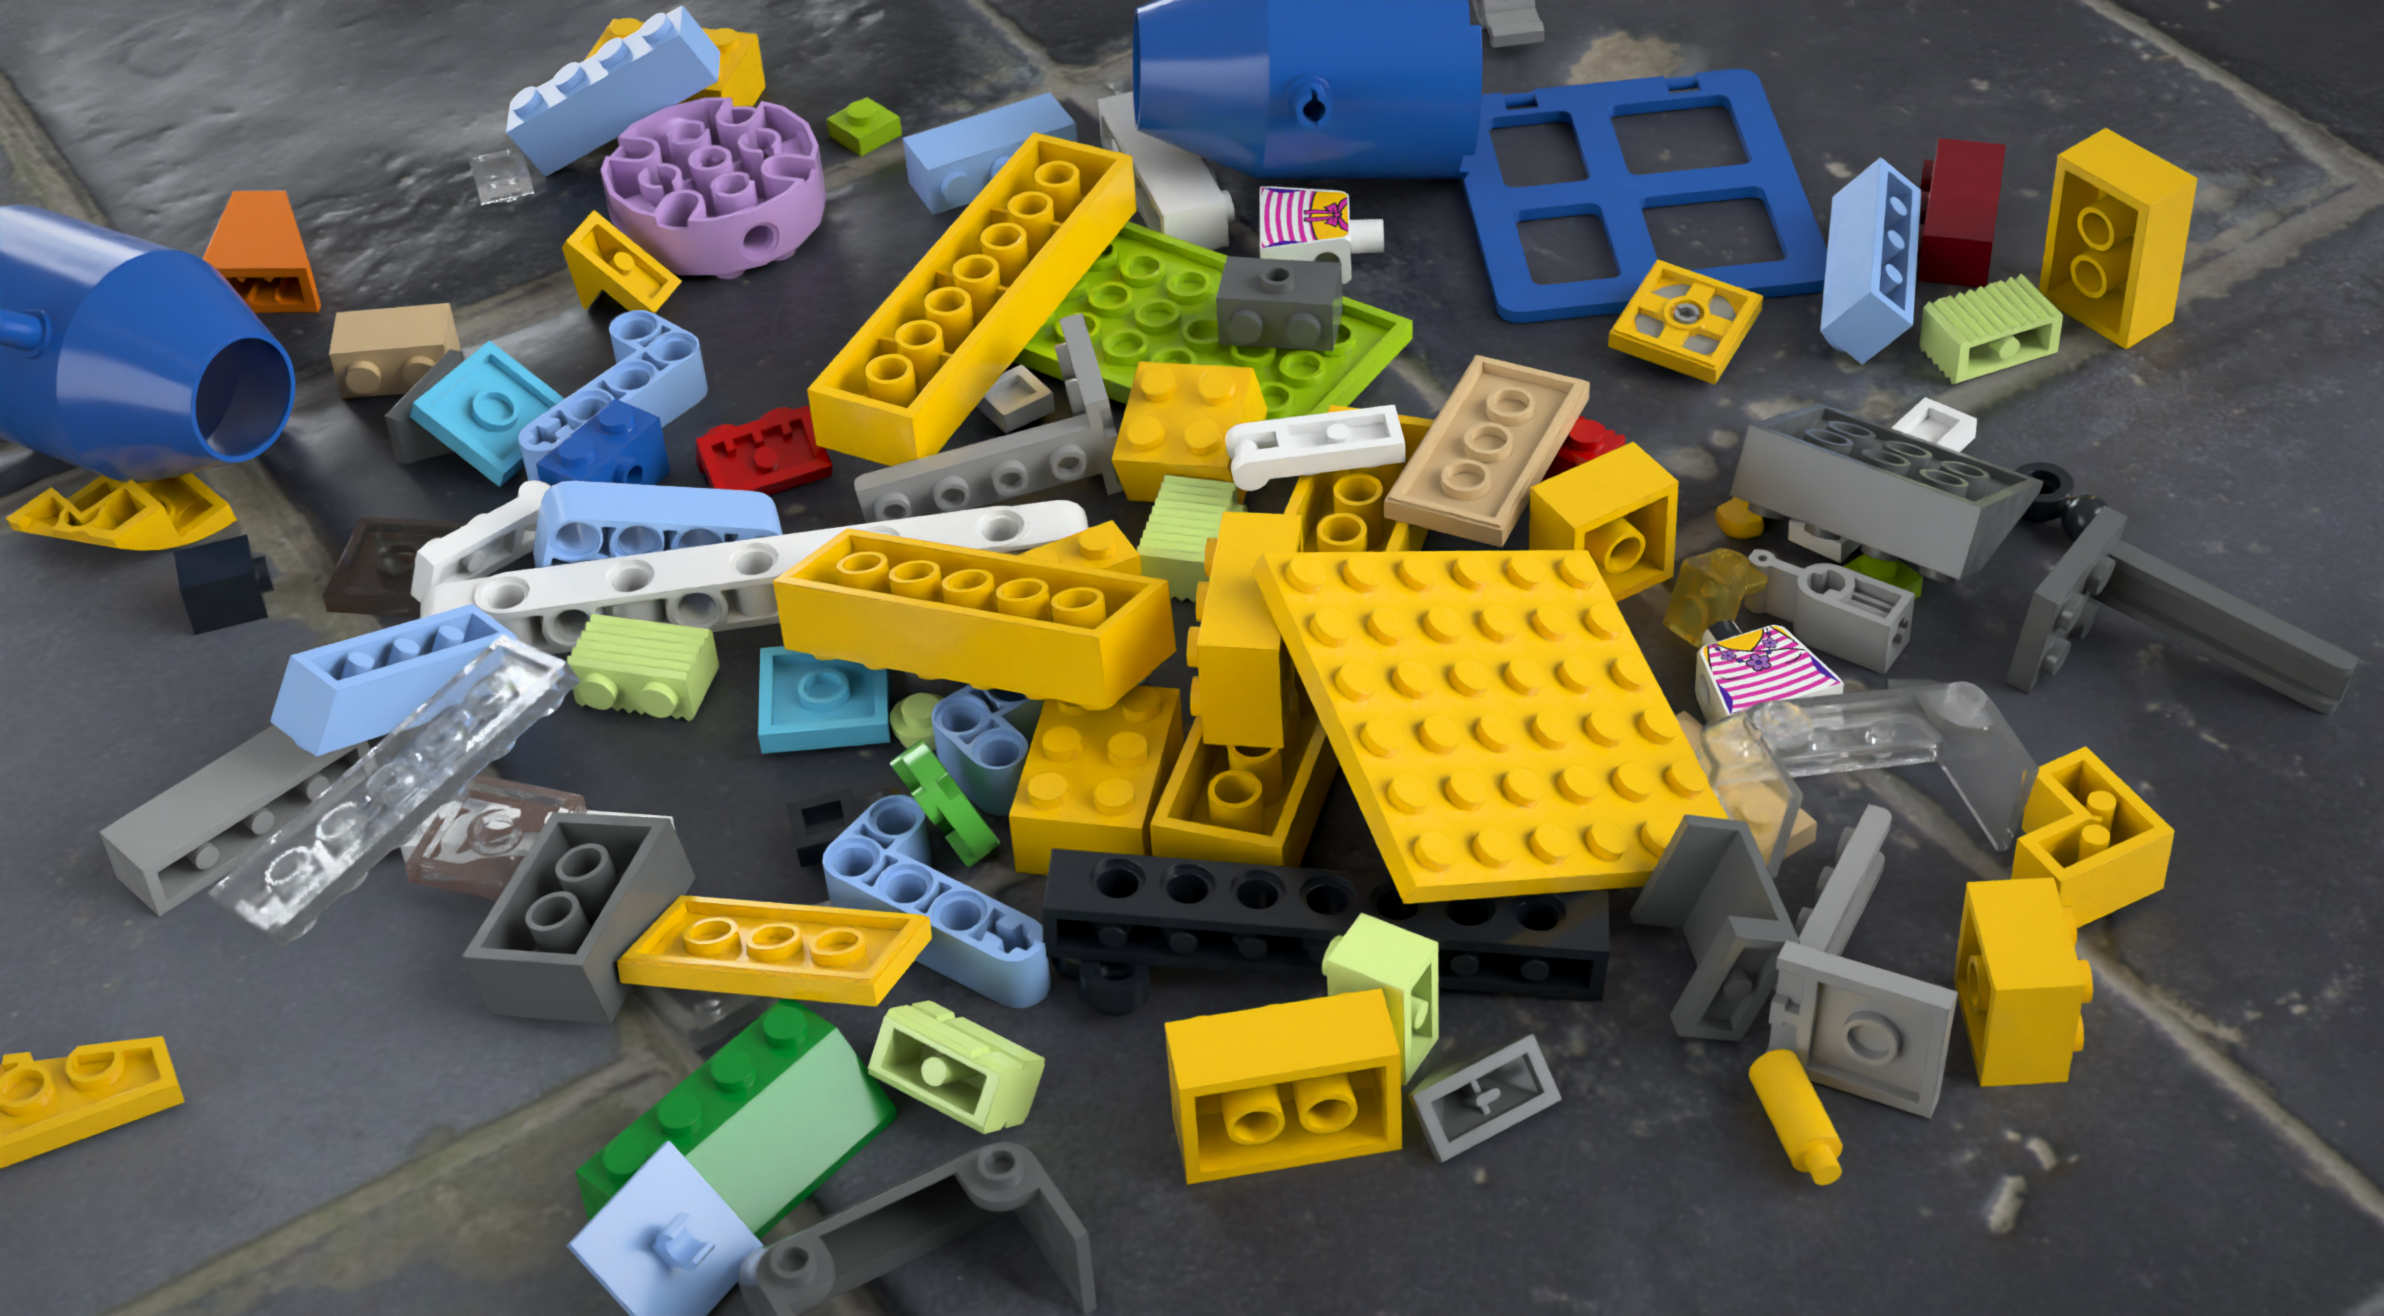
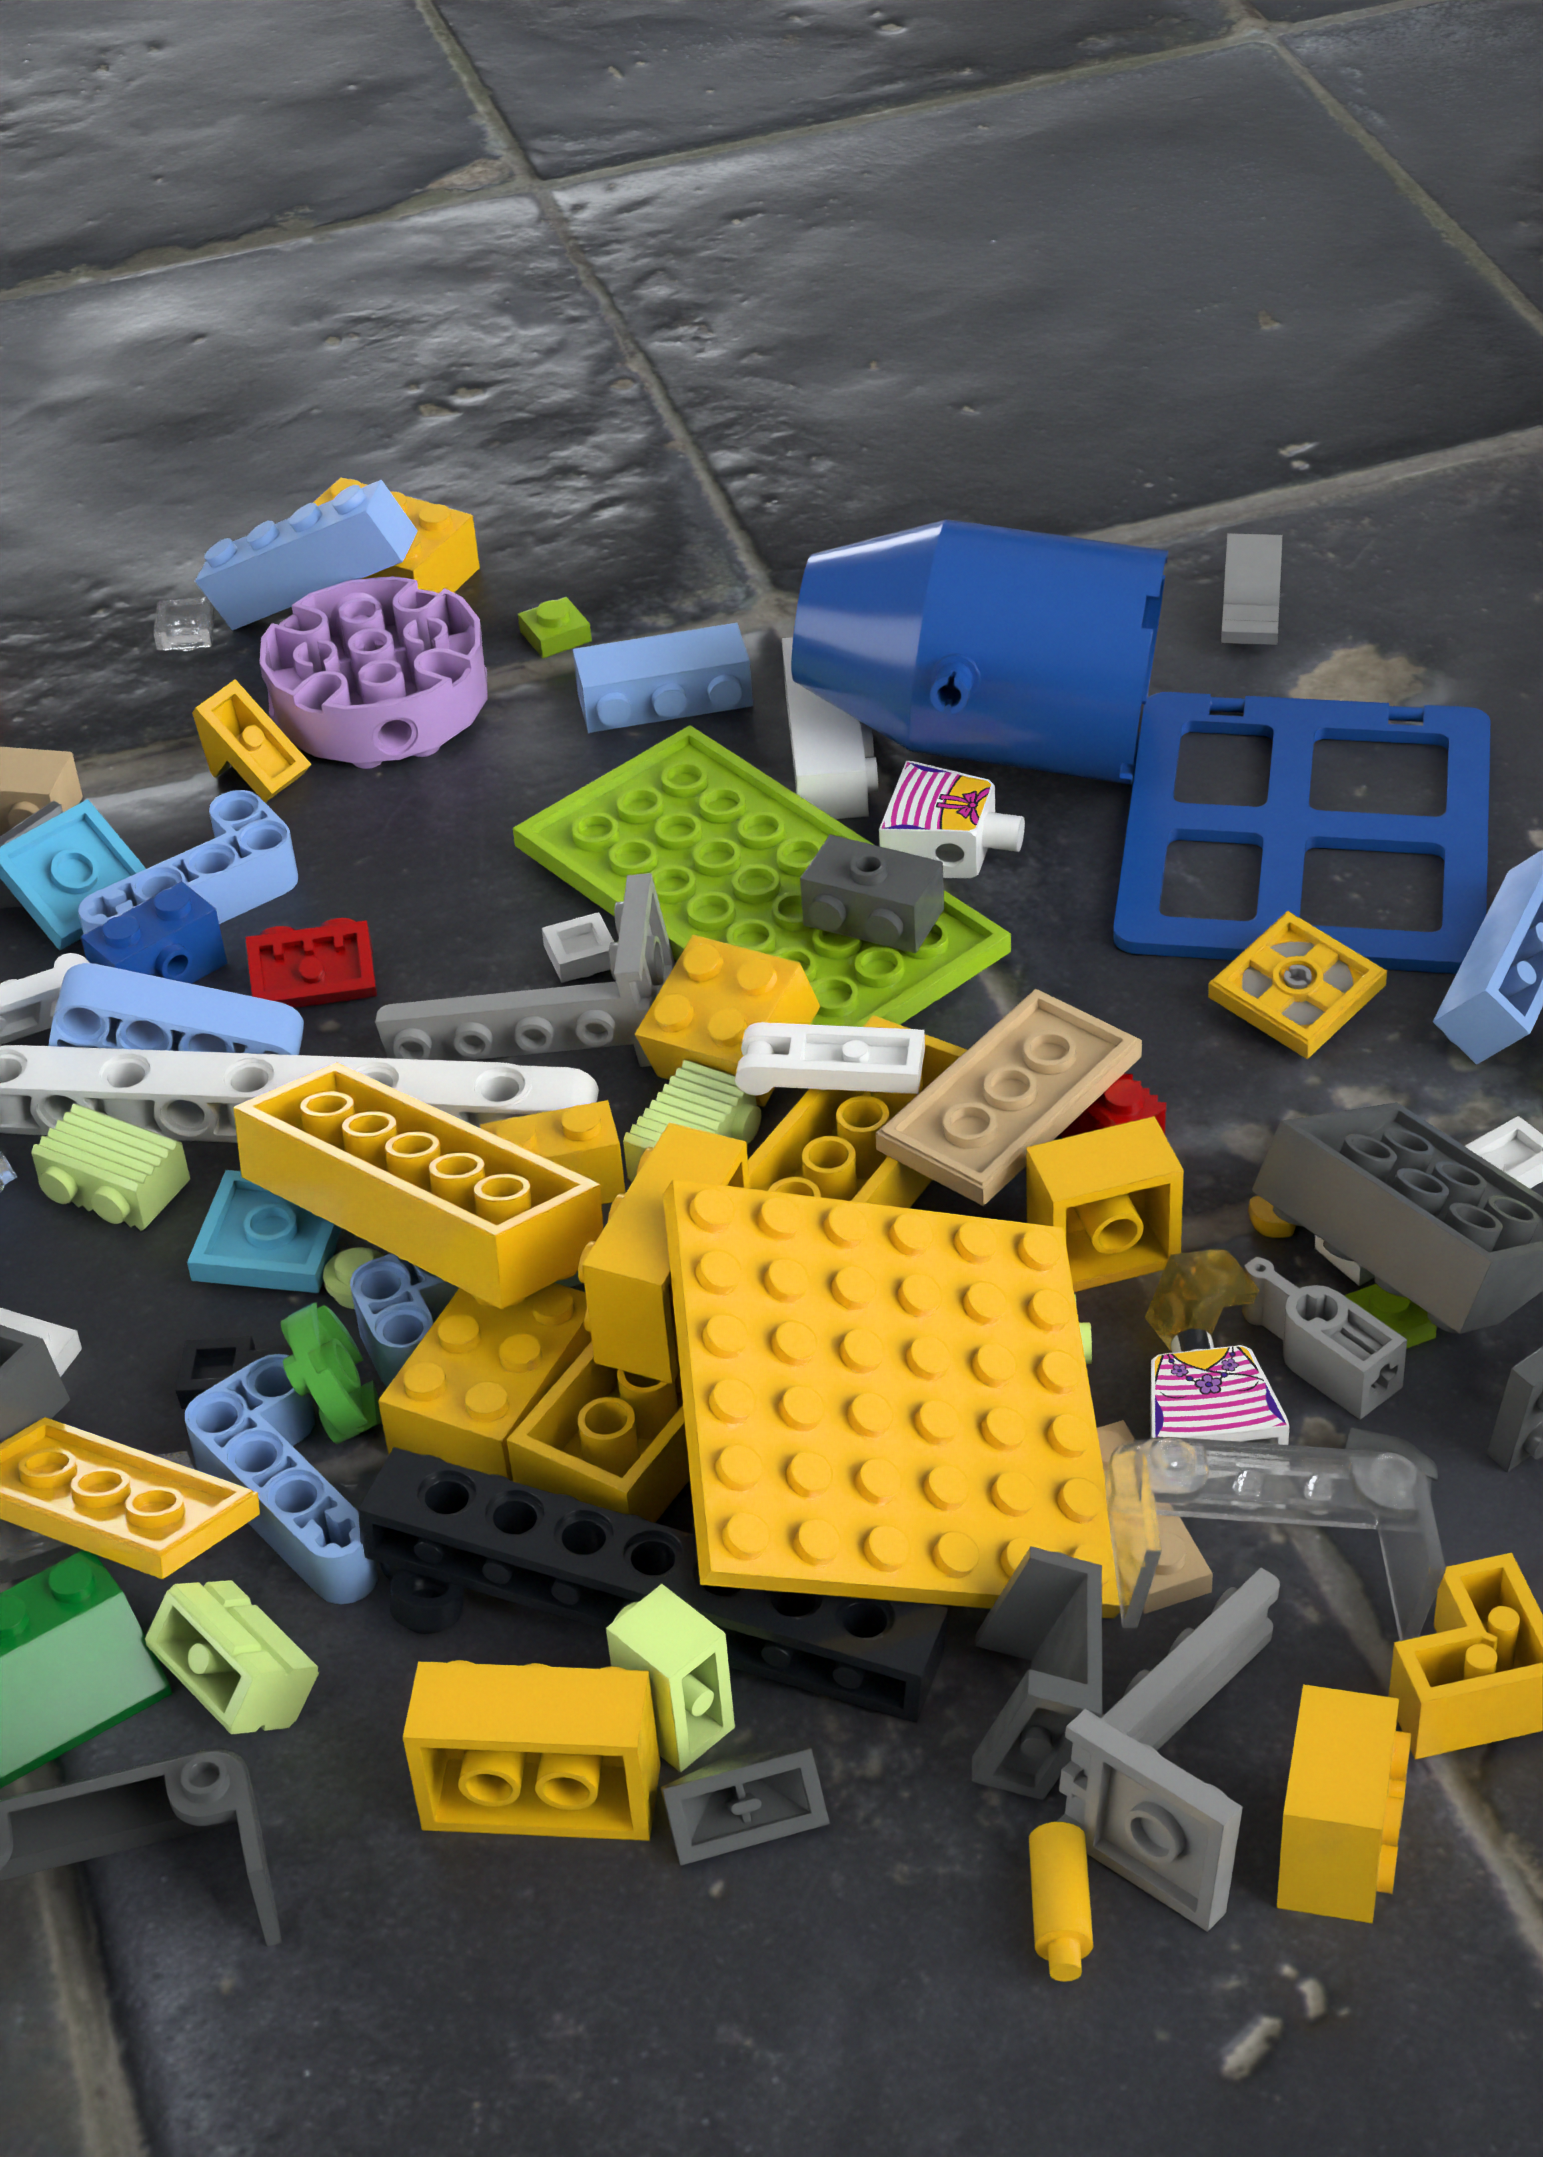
camera: 15 degrees right, 0 degrees up
yellow brick [807,132,1137,466] -> none

